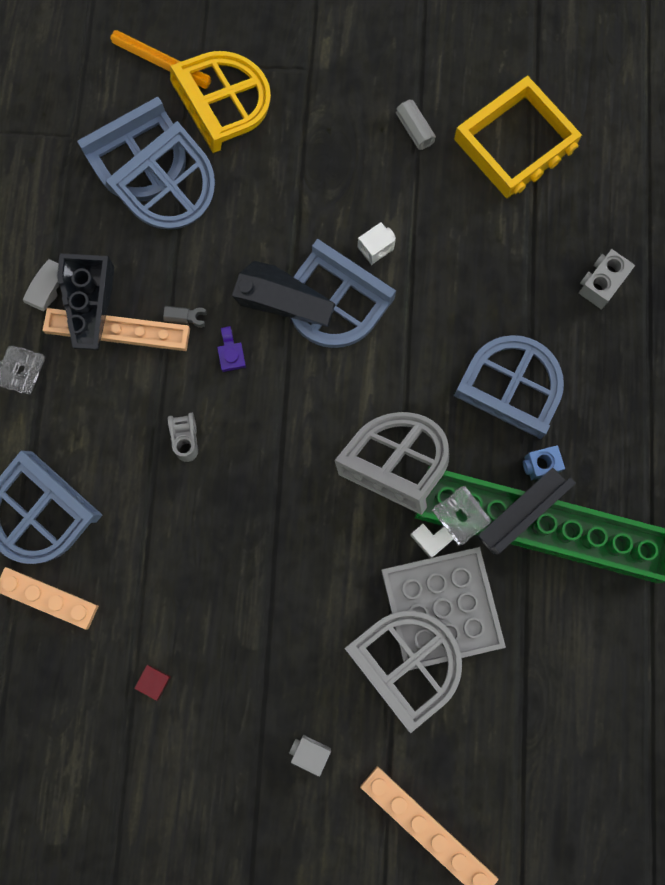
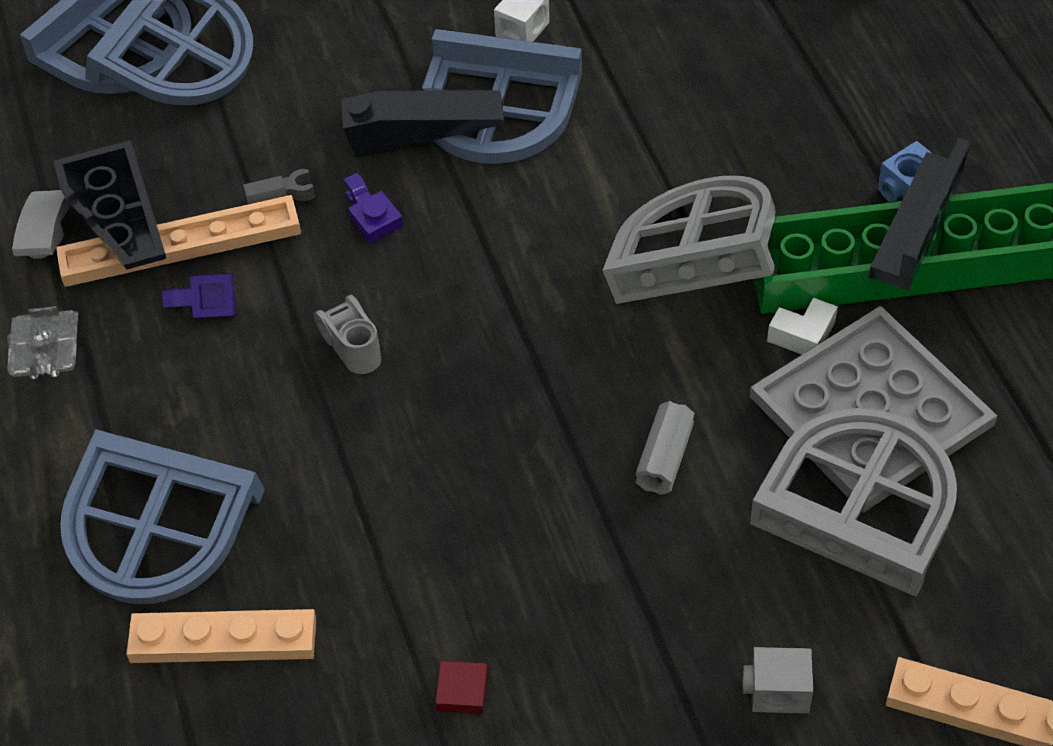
camera: 20 degrees left, 25 degrees down
clear piece [432,486,491,546] -> none
sand blue window [454,335,564,439] -> none
none -> dark purple plate [162,273,236,318]
none -> light grey axle [635,401,695,495]

